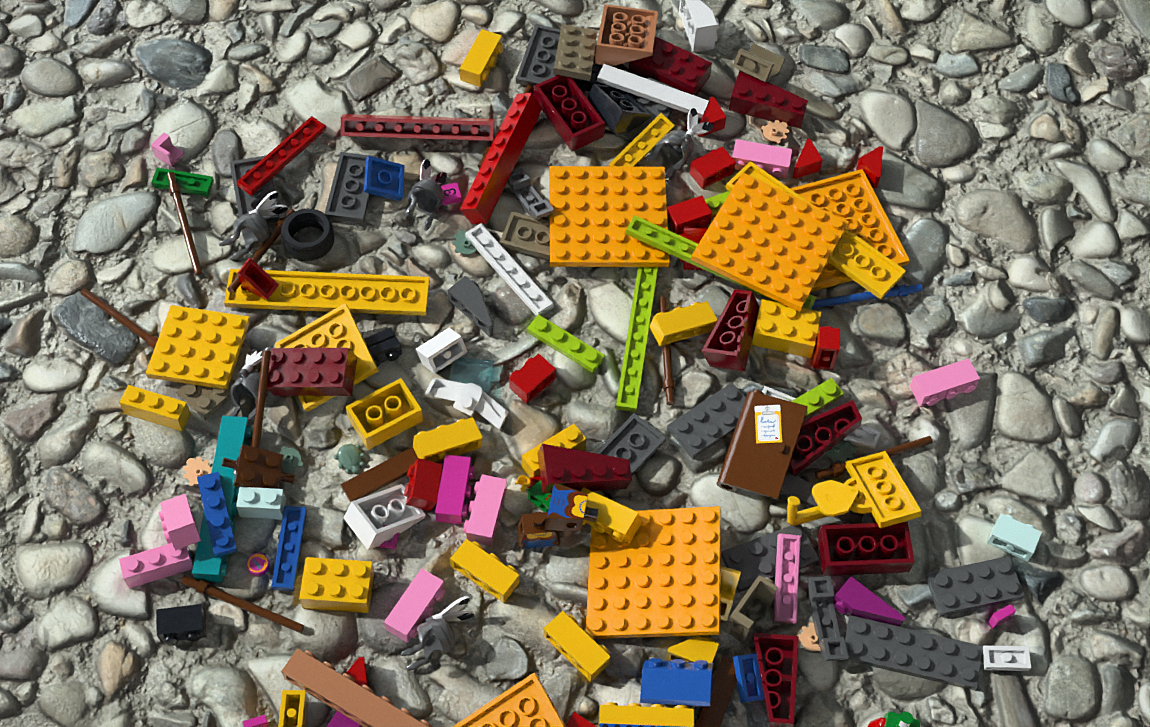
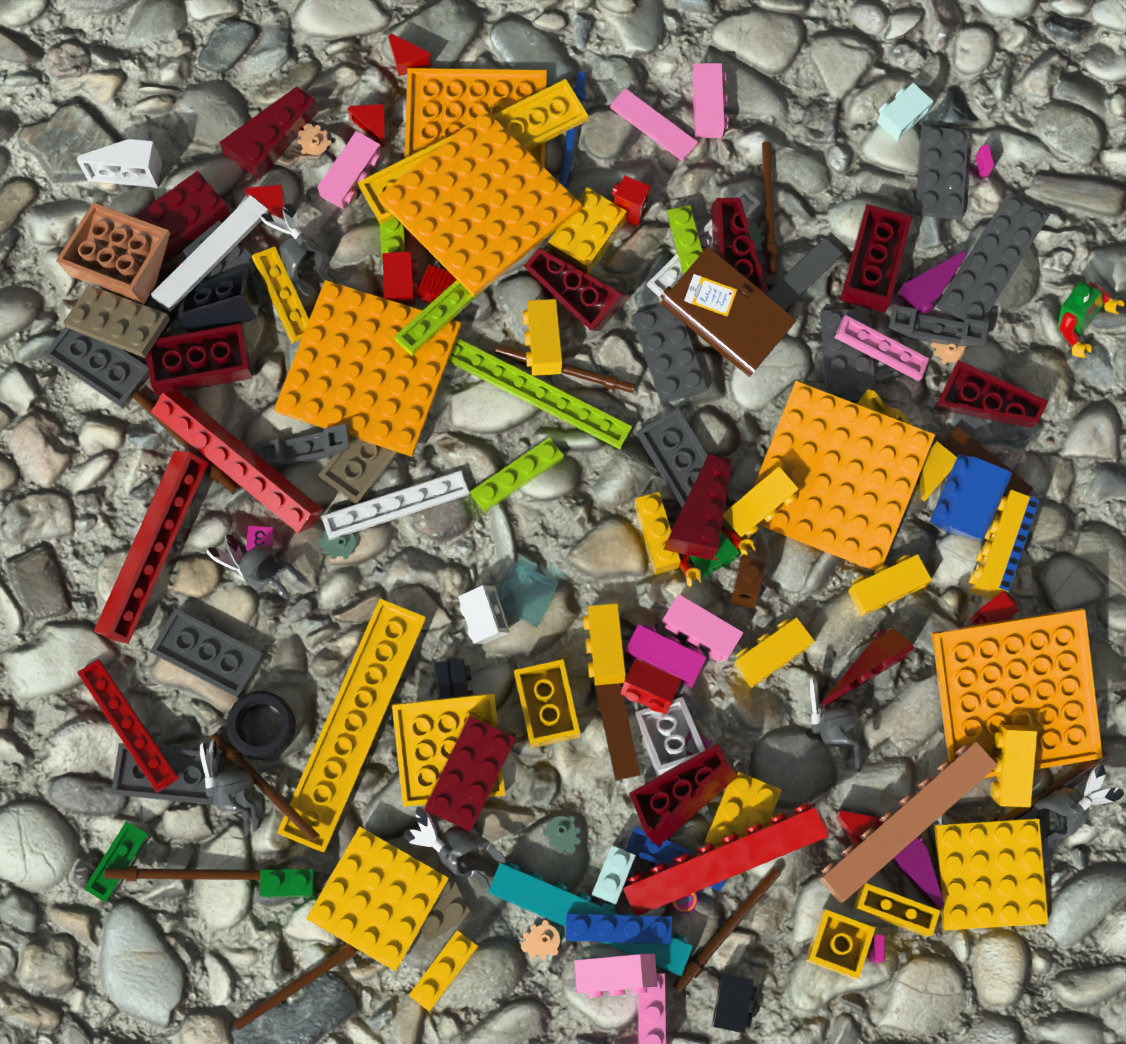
camera: 70 degrees left, 15 degrees up
bright pink panel [151,133,184,167] -> none
reddish brown plate [221,444,295,489] -> none
red slope [237,258,279,300] -> none
reddish brown bar [251,350,271,449] -> none
sand green piece [334,444,365,474] -> none
blue plate [364,156,405,201] -> none
bright pink brick [384,568,446,643] -> none
white plate [425,378,509,431] -> none
dark grey slope [448,276,493,337] -> none
yellow brick [459,29,504,87] -> none
red brick [509,353,556,404] -> none
torso [545,483,599,532] -> none
red brick [689,146,735,189] -> none
dark tan panel [725,575,778,644] -> none
dark tan panel [732,43,786,82] -> none
blue plate [733,653,764,703] -> none
yellow plate [787,451,922,528] -> none
white plate [982,646,1031,671] -> none
none -> green brick [260,869,316,898]
none -> bright pink tile [610,88,698,162]
none -> red brick [623,802,829,916]
none -> dark red wedge [629,744,738,846]
none -> yellow brick [805,909,875,979]
none -> dark red wedge [820,628,915,709]

